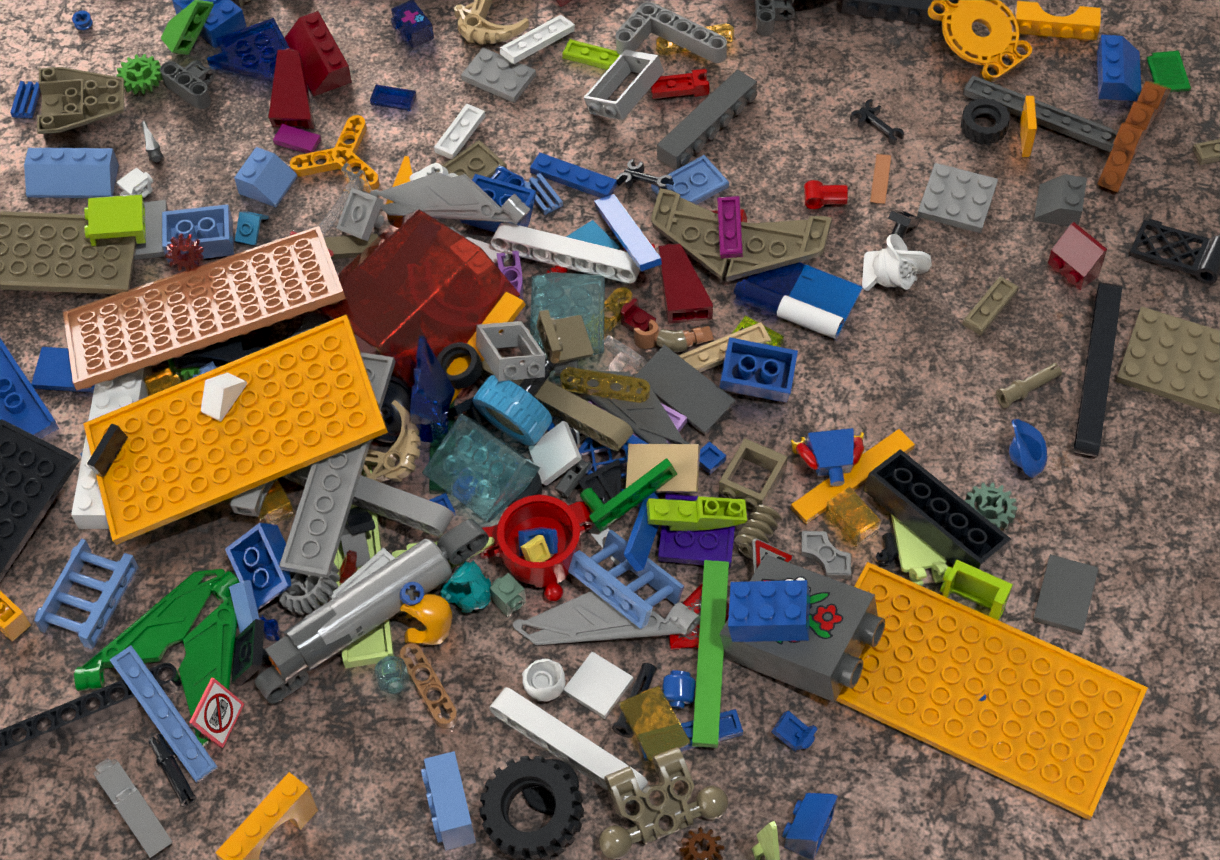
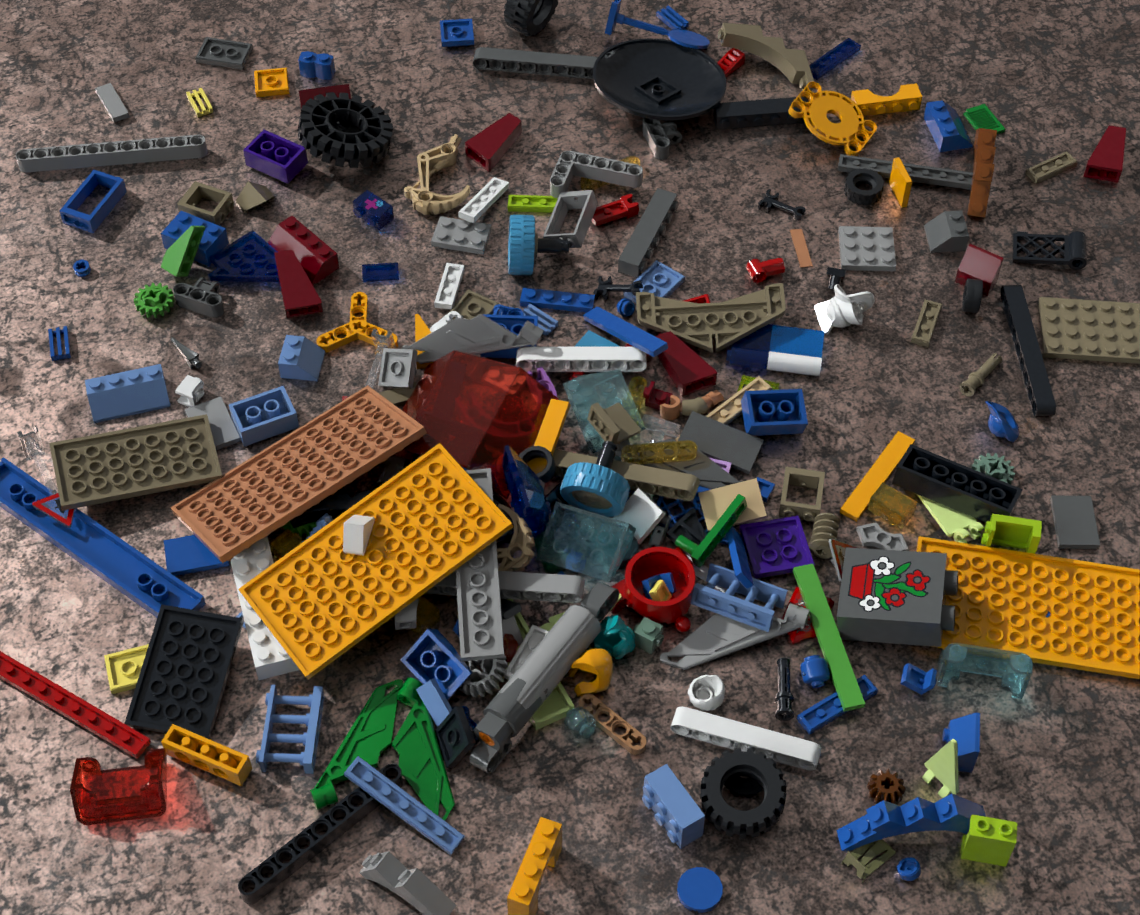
camera: 20 degrees left, 5 degrees down
dark tan wedge [37,67,124,134] -> none
lime panel [84,194,146,246] -> none
black tile [87,424,128,477] -> none
black pin [148,734,197,807] -> none
clear red gear [165,233,204,272] -> none
piece [189,678,244,748] -> none
dark azure bracket [235,211,269,245] -> none
magenta tile [273,124,321,153] -> none
blue bush [400,582,424,606] -> none
light grey window [476,321,546,381] -> none
white tile [563,652,633,719] -> none
dark tan connector [599,747,728,860] -> none
clear yellow piece [619,685,690,762] -> none
lime slope [646,496,747,531] -> none
magenta tile [717,196,743,259] -> none
blue brick [728,580,810,642] -> none
blue torso [791,428,864,486] -> none
black arm [876,533,898,566] -> none
none -> dark azure wheel [508,214,569,276]
none -> blue plate [617,298,635,317]
none -> clear light blue windscreen [936,643,1033,699]
none -> black tyre [962,279,983,313]

